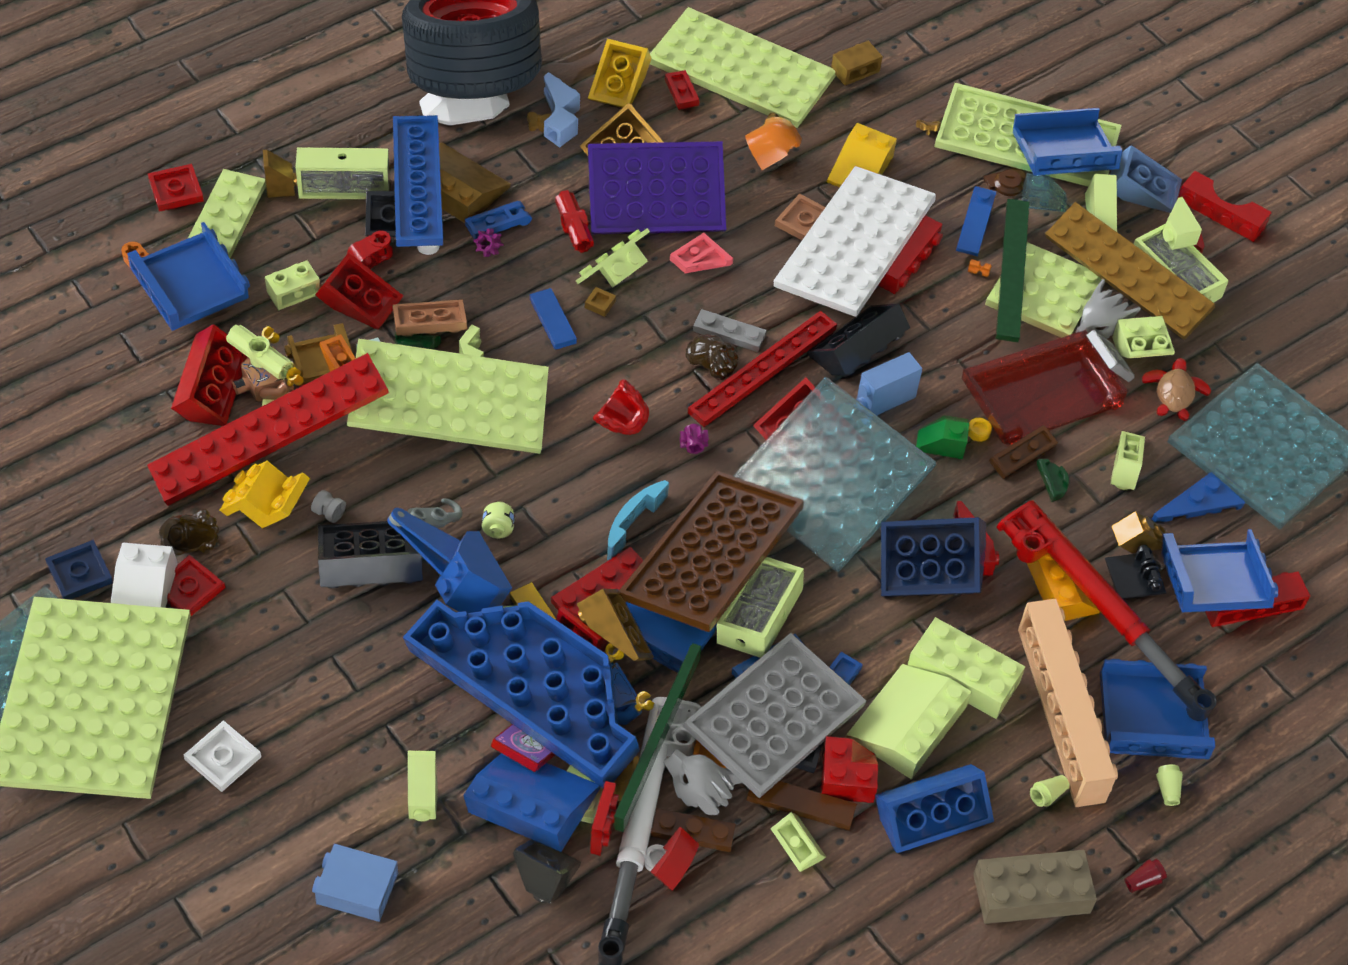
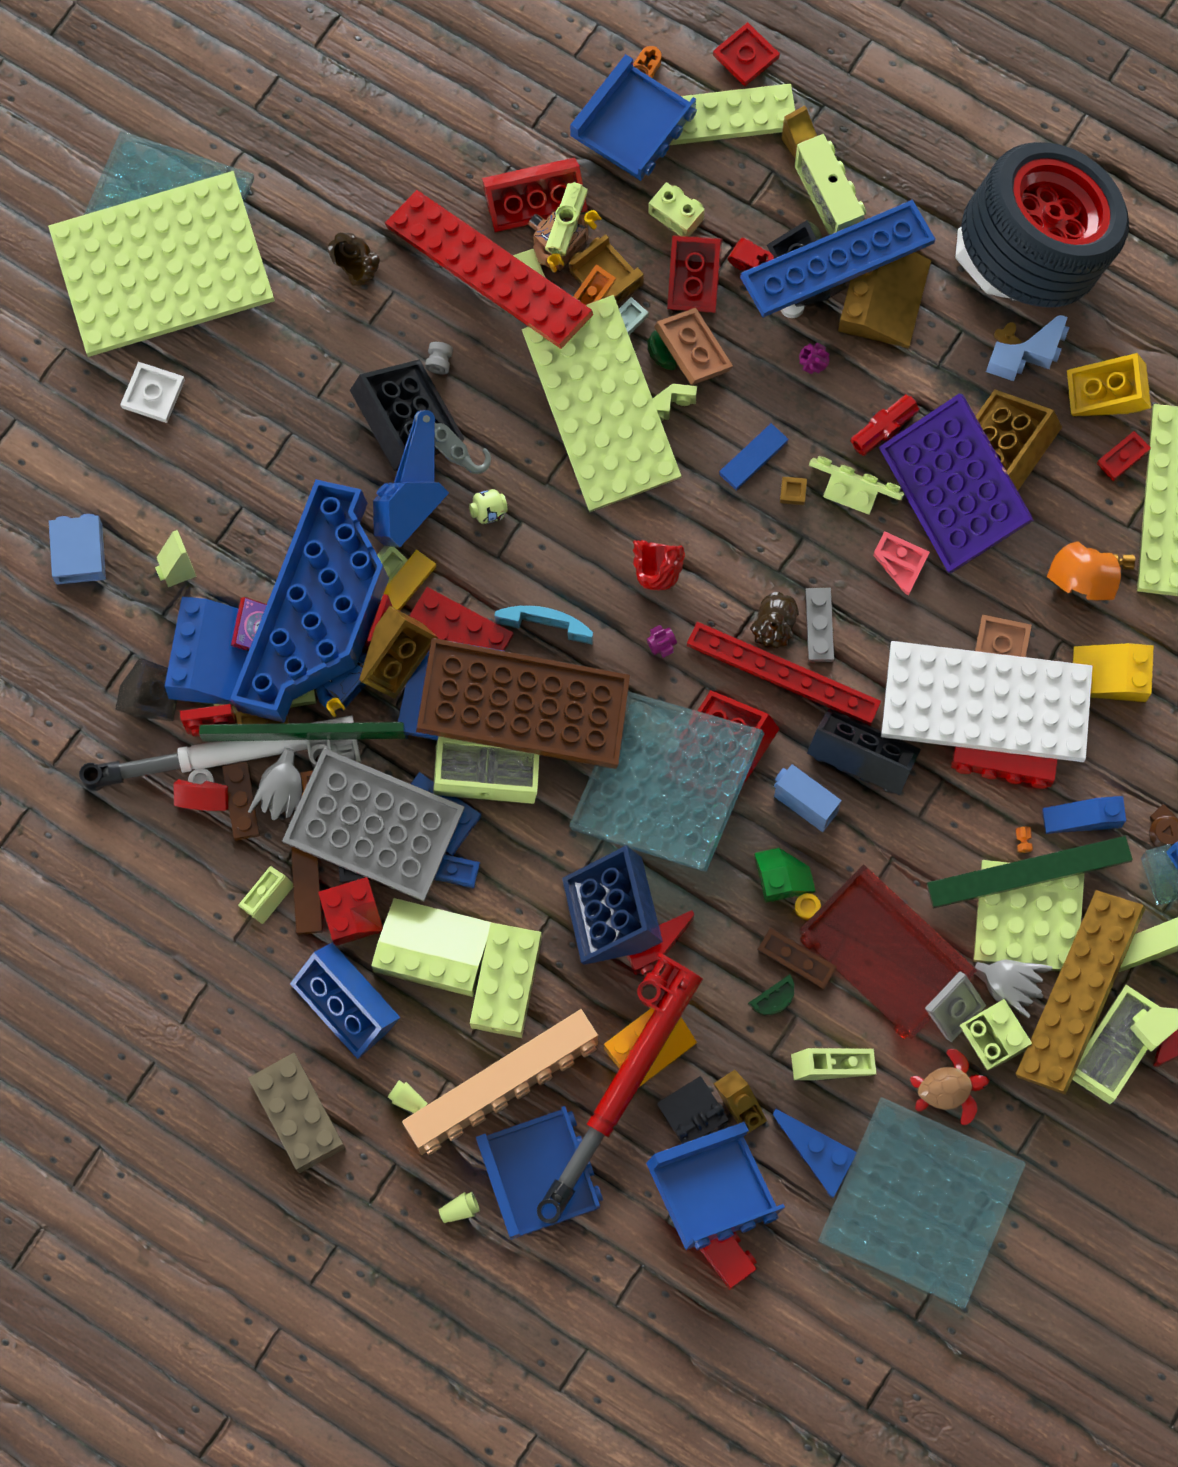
camera: 75 degrees right, 20 degrees up
dark blue plate [45,540,113,600] -> none
white slope [111,543,178,608] -> none
red tile [167,555,226,617] -> none
yellow bracket [220,461,310,528] -> none
blue plate [465,201,532,239] -> none
dark red cone [1124,859,1167,893] -> none

